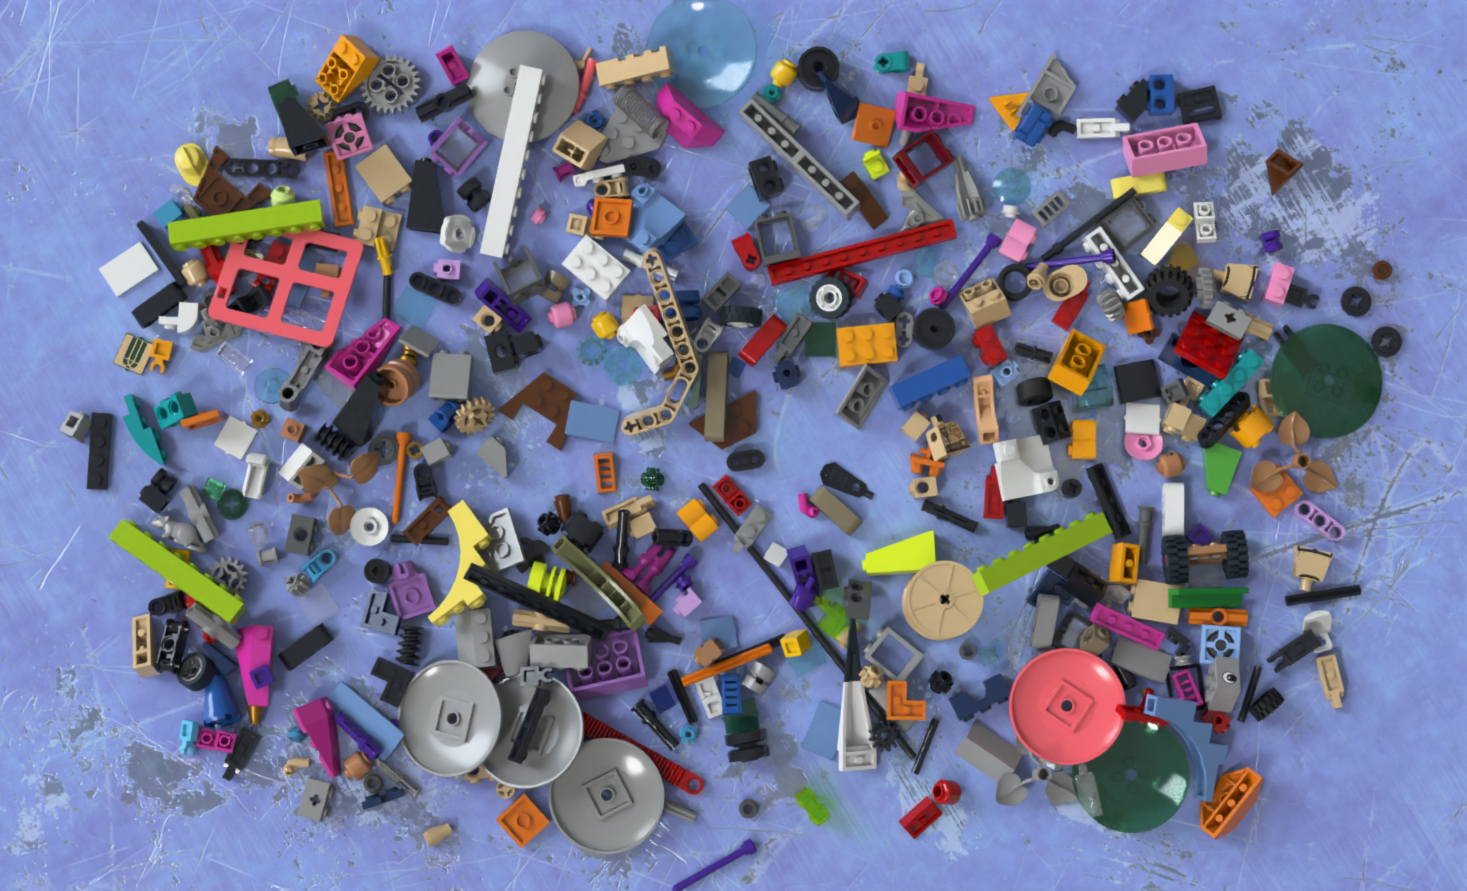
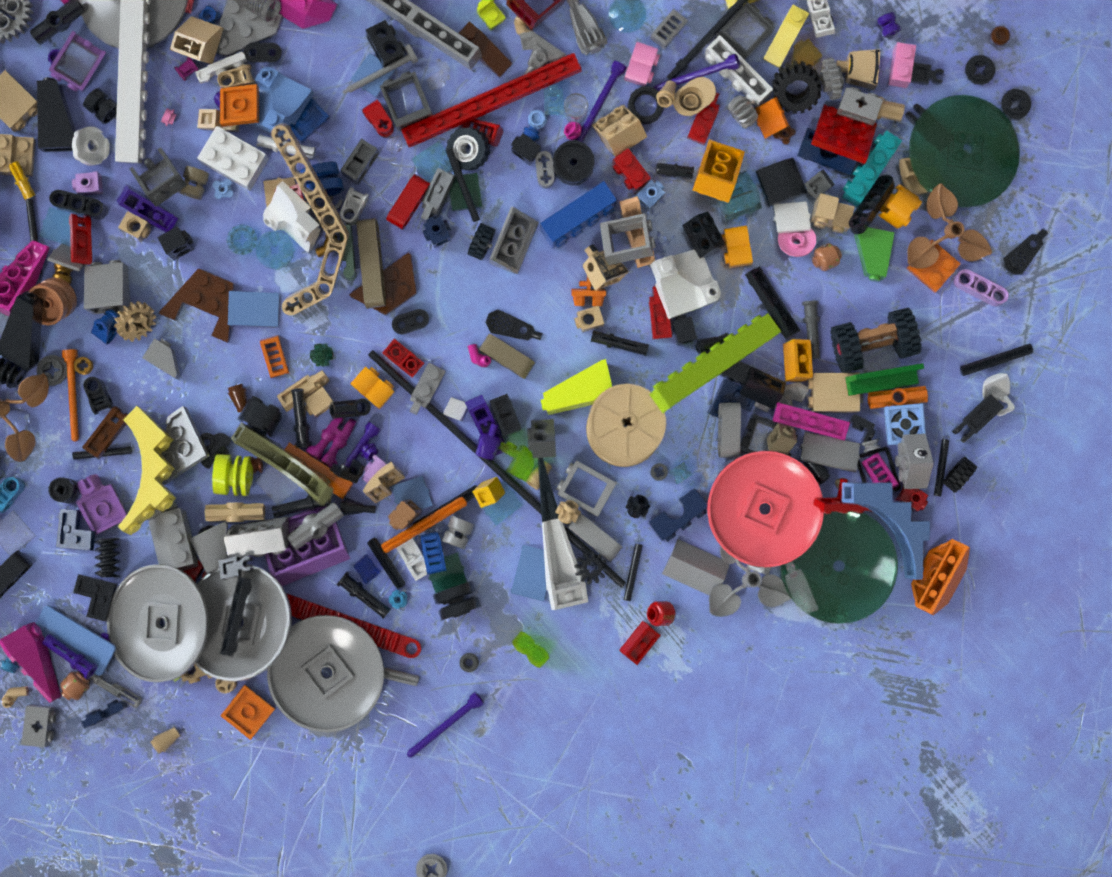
camera: 15 degrees left, 0 degrees up
white dish [350,507,389,546] -> none
dark grey plate [364,774,383,793] -> none
light grey brick [420,437,454,468] -> none
black tile [463,562,612,642] -> none
black brick [484,331,519,375] -> none
black gear [537,511,561,537] -> none
bright pink head [547,302,577,328] -> none
yellow head [591,310,619,340] -> none
black wheel [719,306,762,328] -> none
blue sticker [729,356,747,379] -> none
light orange brick [836,323,898,369] -> none
orange plate [886,680,926,720] -> none
tan brick [901,411,930,442] -> none
white plate [1001,205,1020,218] -> none
black tyre [1016,377,1053,407] -> none
black wheel [1061,478,1082,498] -> none
white beam [1162,482,1184,536] -> none
tan plate [1178,376,1204,407] -> none
dark purple plate [1186,523,1213,546] -> none
tan torso [1292,545,1333,592] -> none
tan hinge [1315,654,1344,709] -> none
none -> red plate [69,214,92,265]
none -> light grey piece [286,502,344,550]
none -> black bracket [330,459,365,484]
none -> light grey piece [342,44,418,94]
none -> tan slope [363,462,405,503]
none -> black bar [446,148,480,222]
none -> black wheel [467,223,495,261]
none -> light grey window [600,213,656,265]
none -> black piece [1003,229,1048,275]

